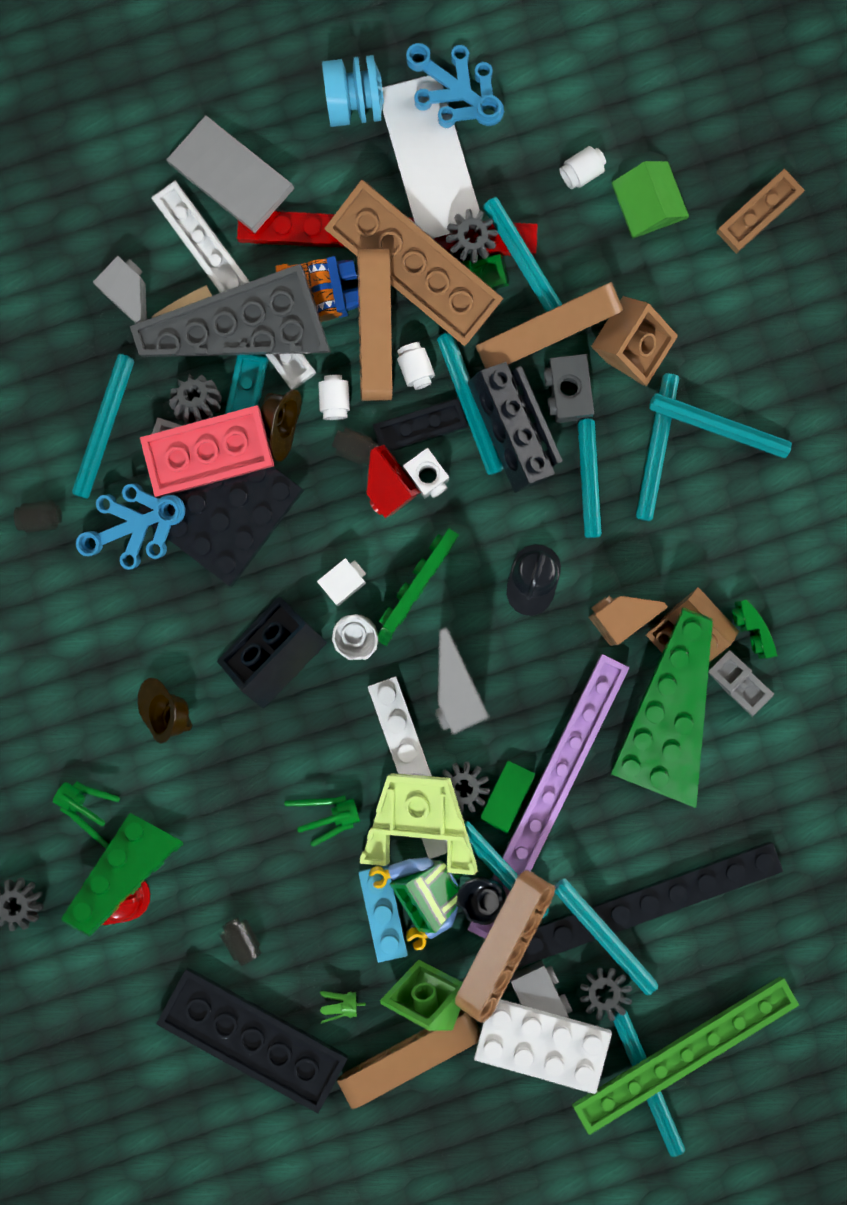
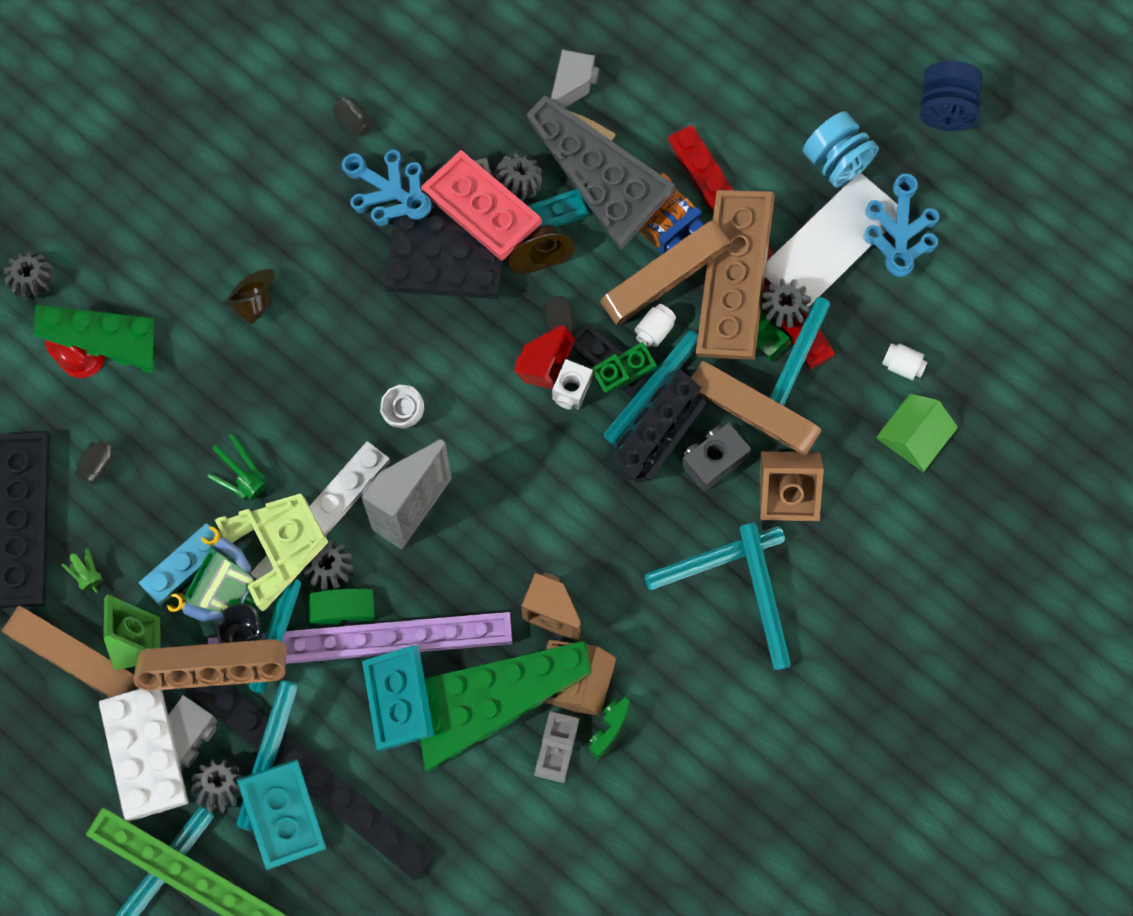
camera: 55 degrees right, 15 degrees down
green plant [53,781,120,849] -> none
teal axle [72,354,134,498] -> none
white tile [151,180,316,390] -> none
light grey tile [166,115,294,233] -> none
black slope [217,596,327,709] -> none
white brick [317,558,366,606] -> none
white brick [318,375,350,420] -> none
green wing [378,528,459,647] -> none
black piece [506,544,561,616] -> none
teal axle [578,419,602,538] -> none
medium nougat plate [716,169,805,254] -> none
none -> teal plate [237,759,326,870]
none -> teal plate [362,645,434,751]
none -> green slope [591,342,658,394]

